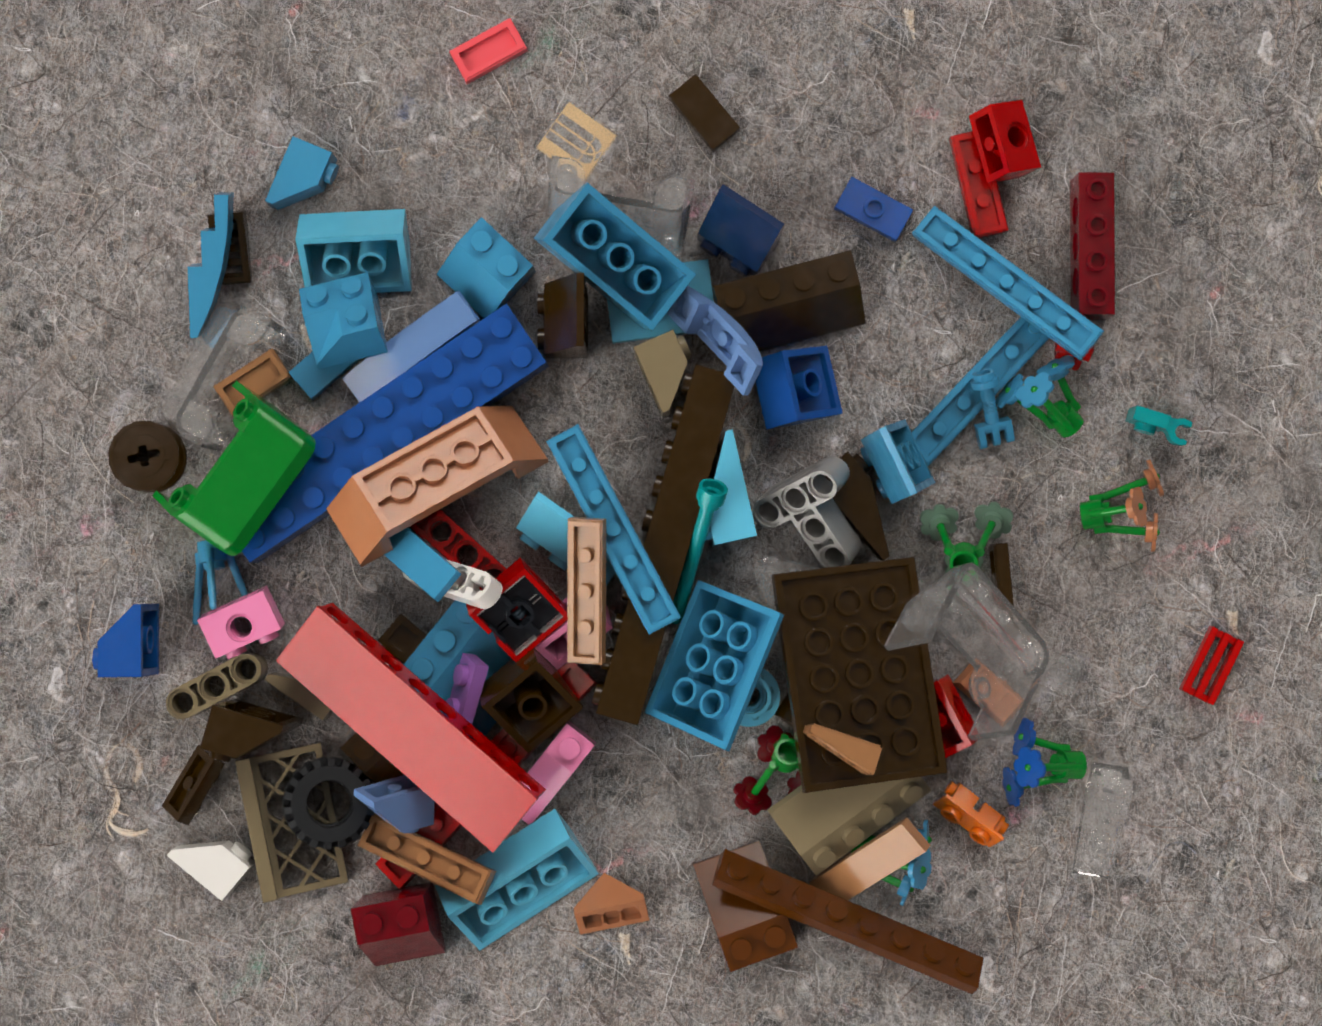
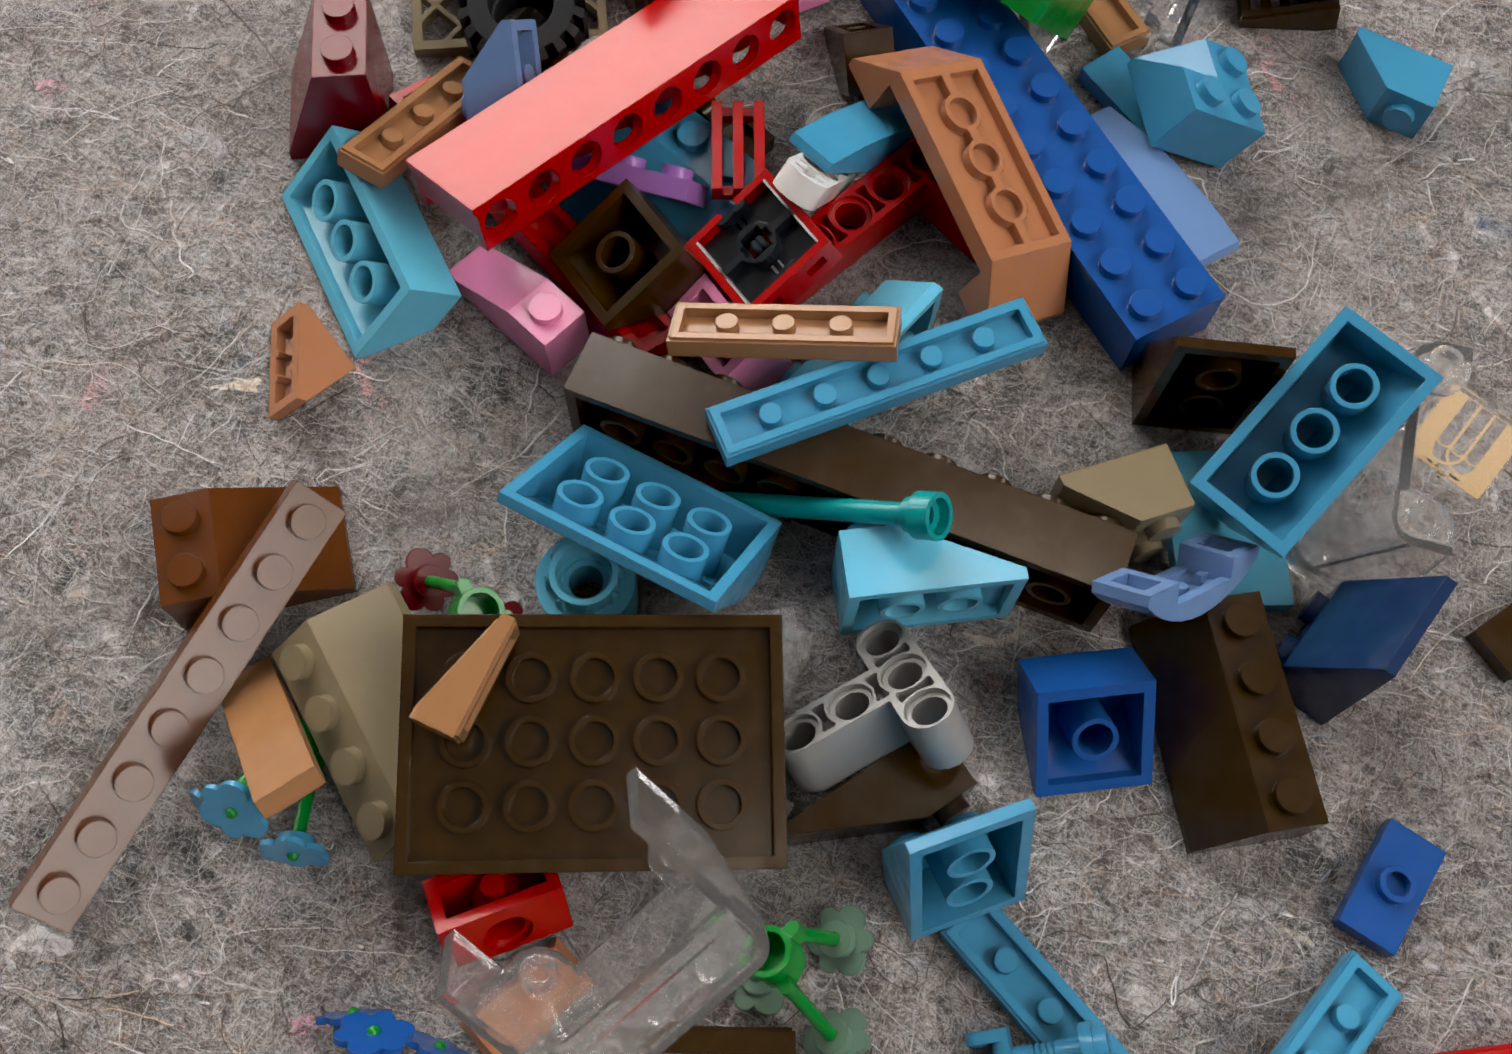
camera: 90 degrees right, 20 degrees down
medium azure slope [295,209,412,293] -> none
dark azure slope [437,217,536,318] -> none
orange hinge [933,781,1009,847] -> none
none -> red tile [712,100,765,200]
none -> dark brown slope [823,21,894,103]

